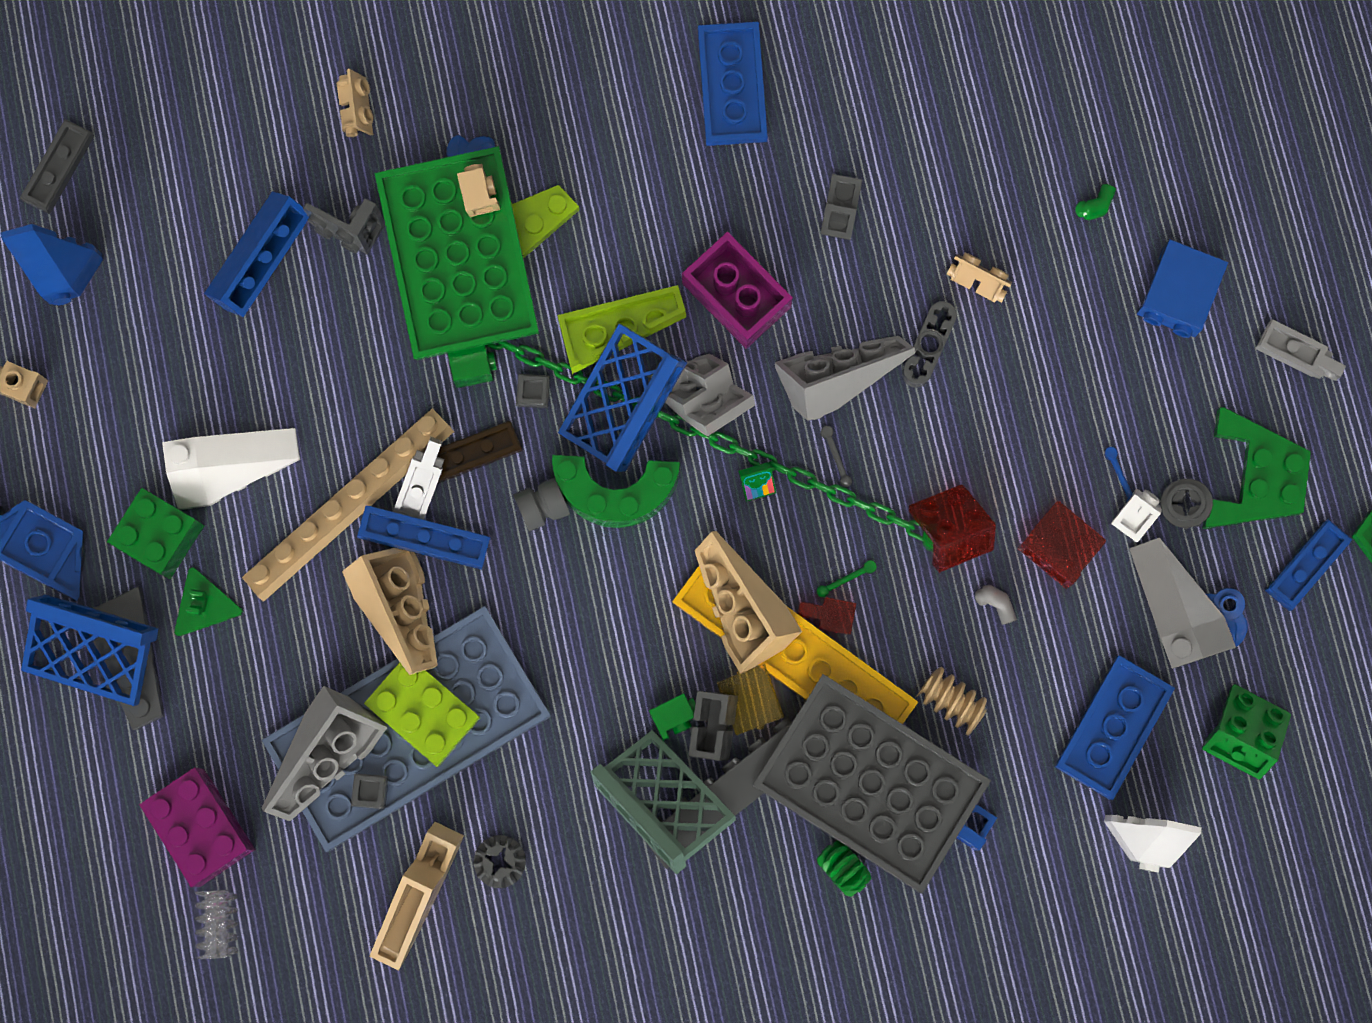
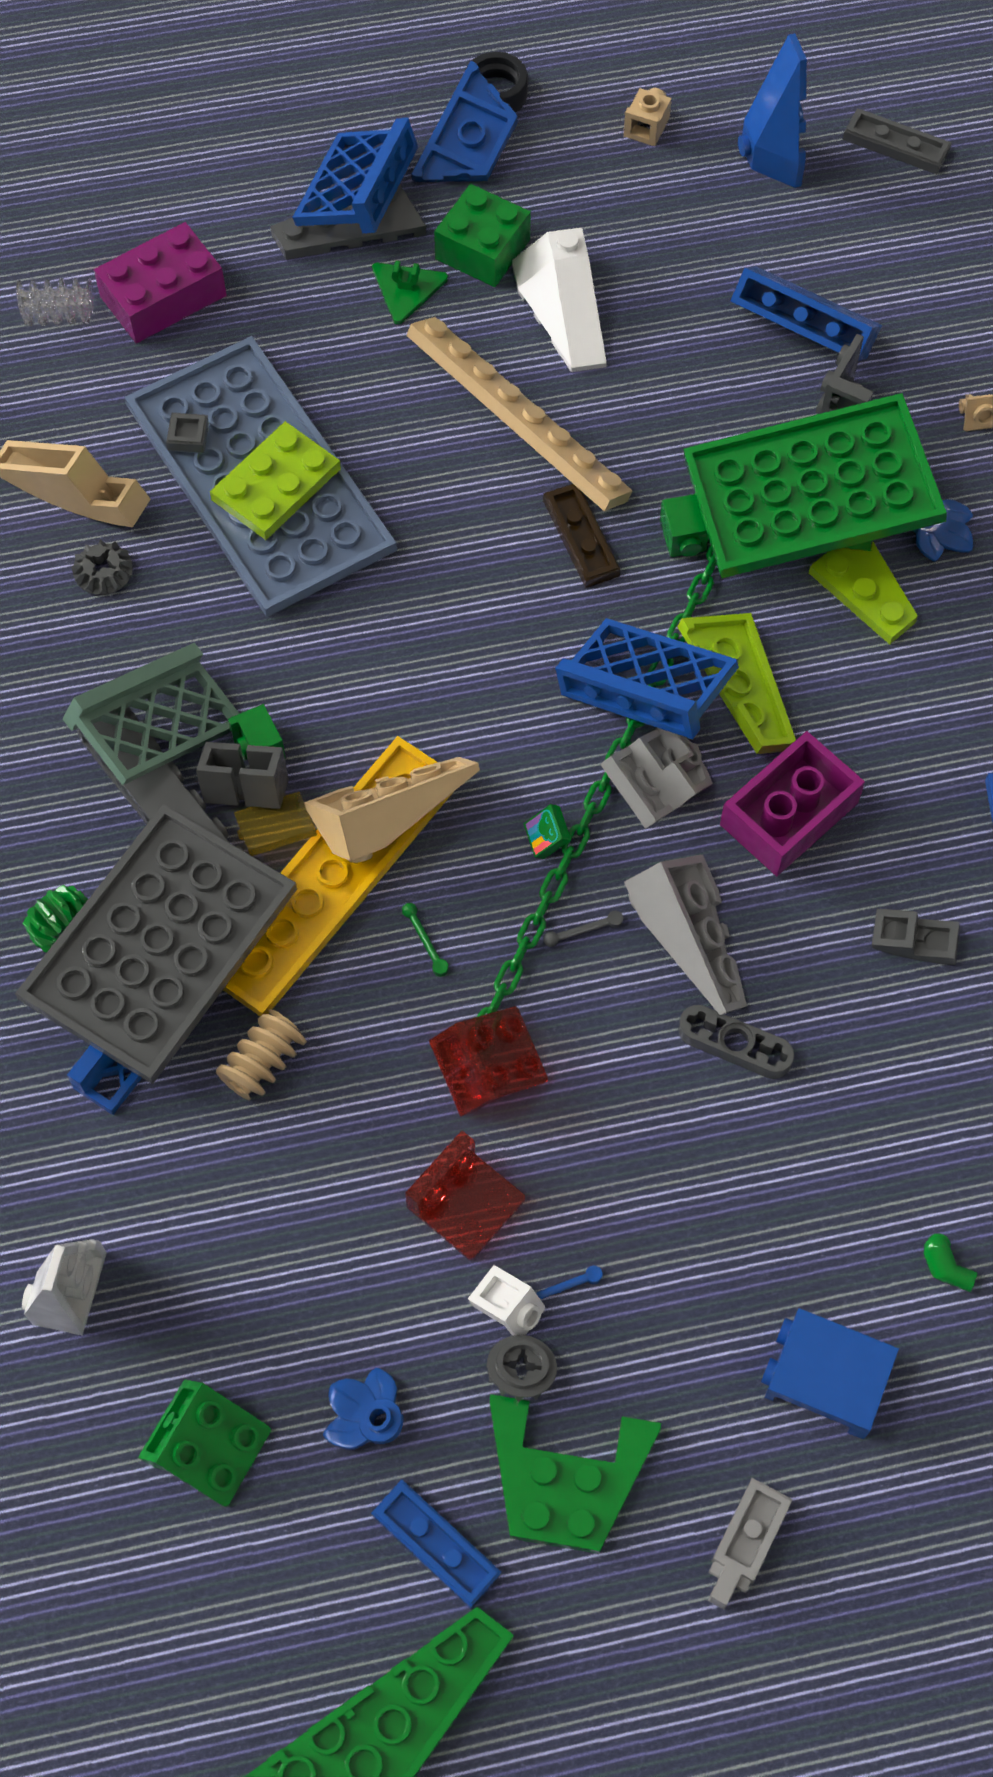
camera: 90 degrees right, 15 degrees down
light grey wedge [262,686,387,821] -> none
tan wedge [342,548,438,675] -> none
blue plate [357,505,490,570] -> none
hinge [393,436,444,520] -> none
tan brick [457,164,501,217] -> none
dark grey wheel [513,477,570,532] -> none
dark grey tile [516,374,550,409] -> none
green brick [552,455,680,528] -> none
clear red plate [797,597,857,635] -> none
tan hinge [946,252,1012,303] -> none
light grey arm [975,585,1017,625] -> none
blue plate [1054,655,1175,800] -> none
light grey wedge [1129,538,1236,669] -> none

